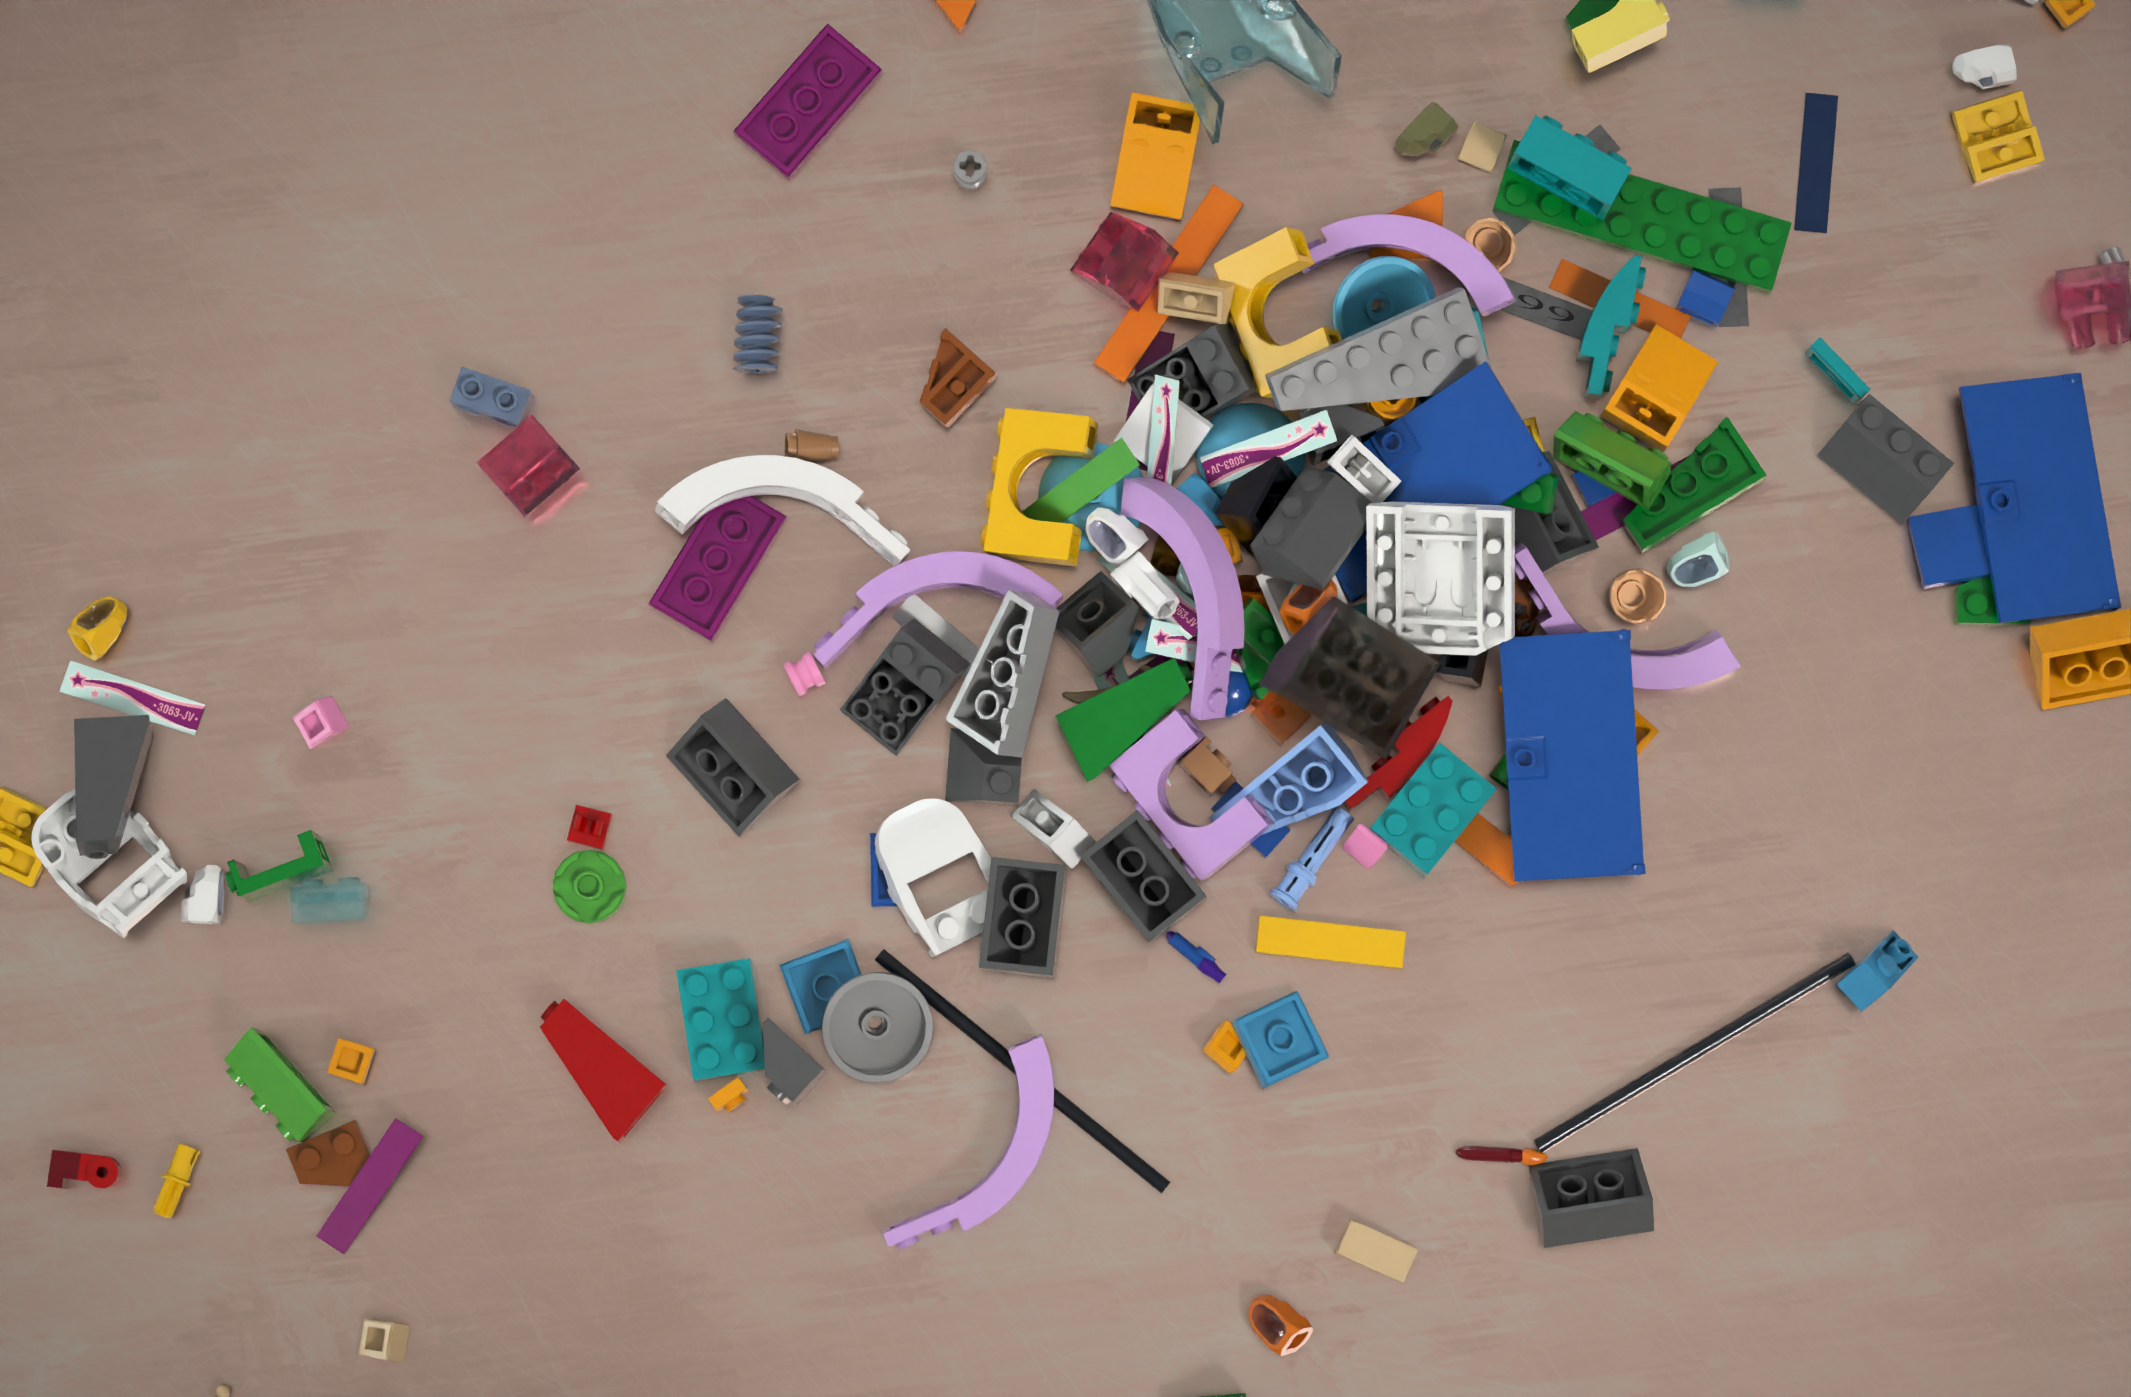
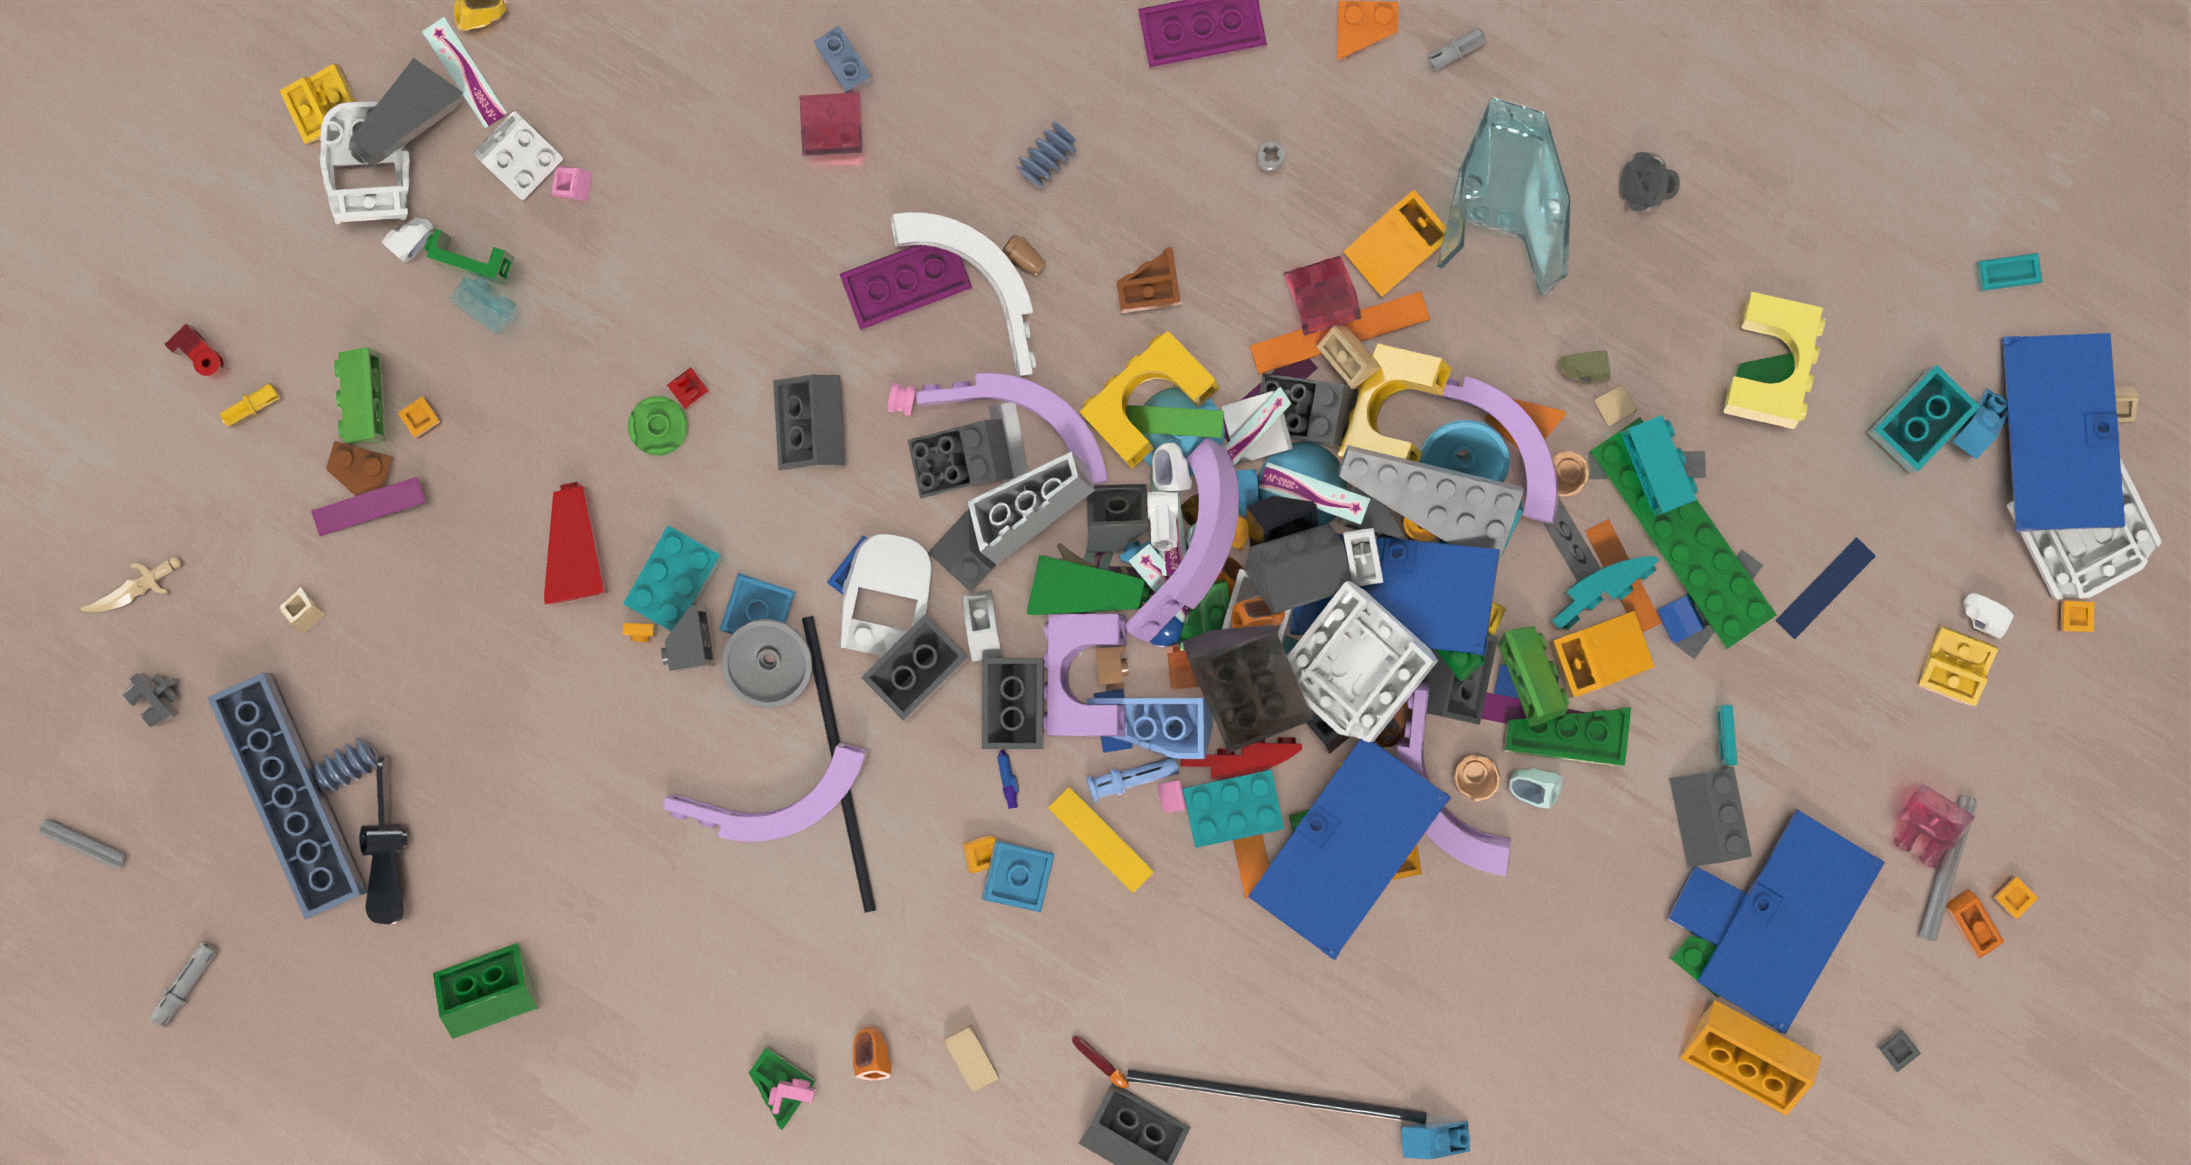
camera: 45 degrees right, 5 degrees up
none -> white bracket [473,110,563,200]

